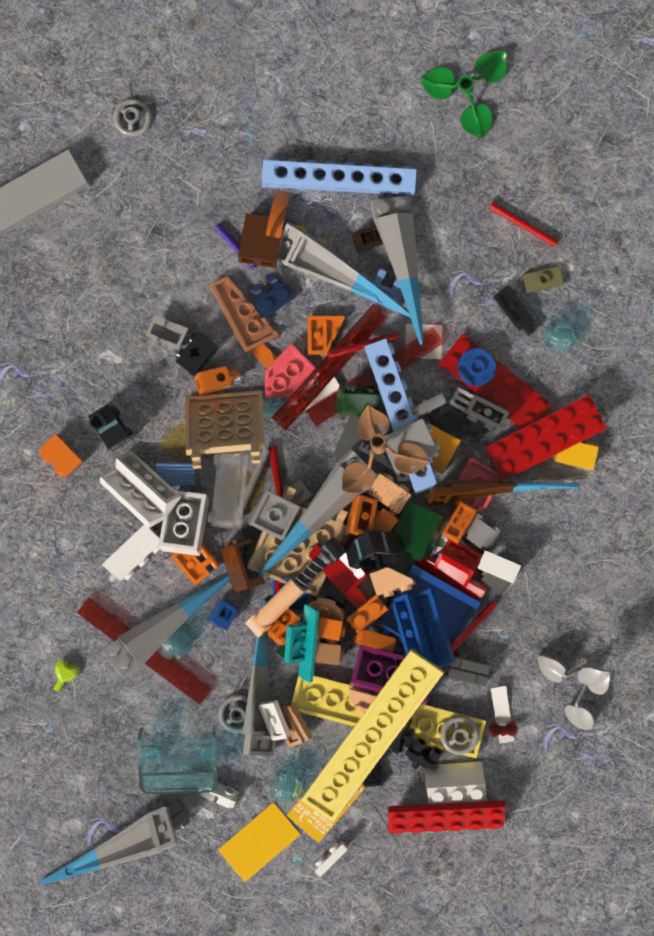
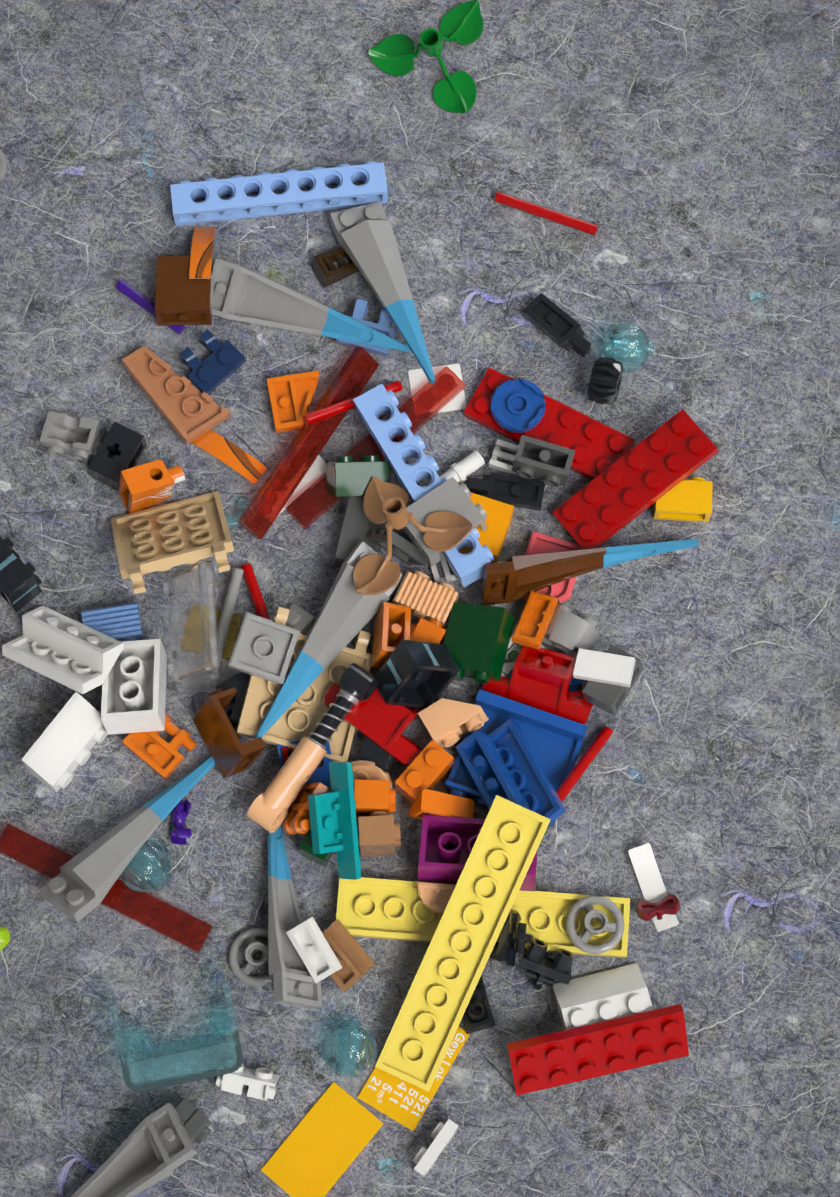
camera: 10 degrees left, 15 degrees down
clear yellow piece [160,422,192,463] -> none
blue brick [206,599,238,630] -> none
coral tile [265,343,318,398] -> none
dark grey brick [446,652,490,687] -> none
olive plate [522,266,564,294] -> none
light grey plant [537,654,611,730] -> none
none -> dark purple arm [170,799,192,845]
none -> black gear [587,357,623,405]

